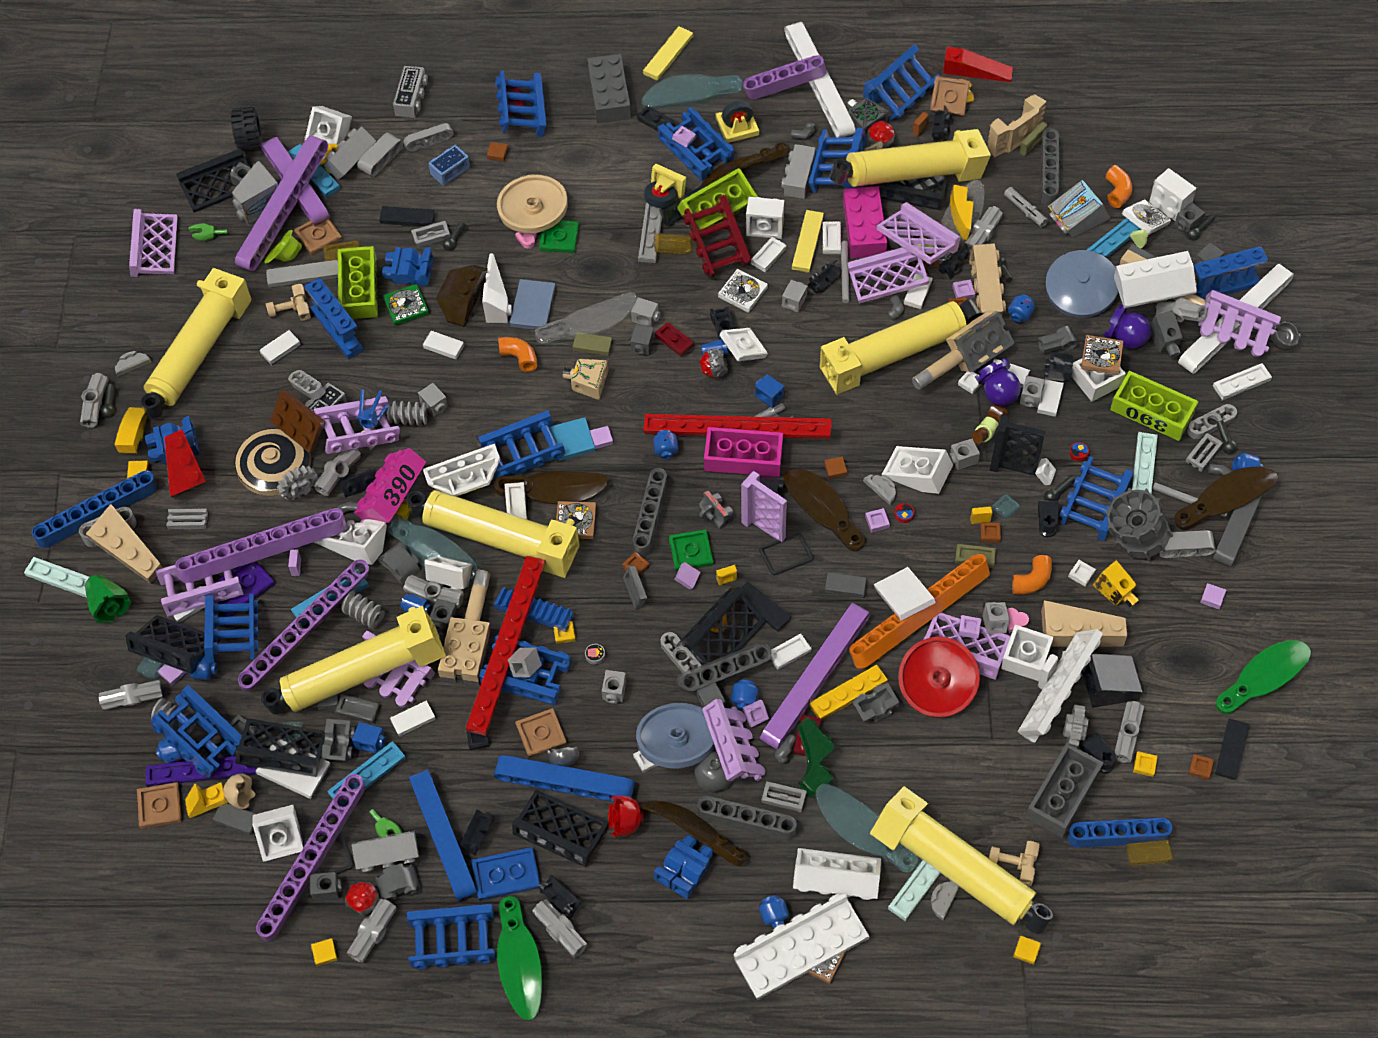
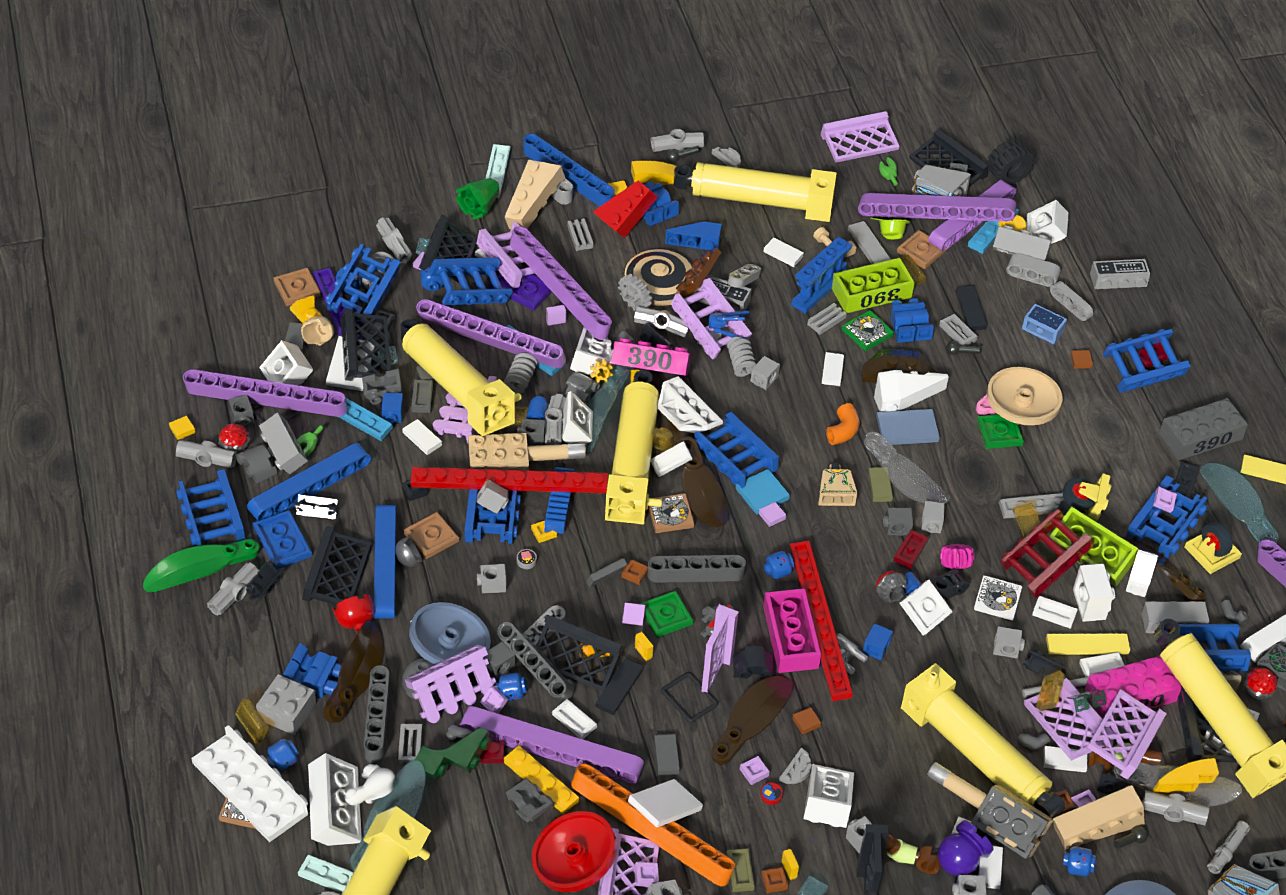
camera: 70 degrees right, 10 degrees down
none -> clear yellow tile [235,698,269,743]
none -> light grey brick [256,674,316,736]
none -> white head [345,764,395,805]
none -> yellow gear [589,359,613,383]
none -> clear yellow plate [652,427,675,451]
none -> blue slope [665,221,722,251]
none -> light grey tile [807,303,847,335]
none -> dark pink gear [940,544,974,569]
none -> clear yellow plate [1036,670,1065,712]
none -> piece [1067,689,1107,713]
none -> white slope [1126,550,1158,597]

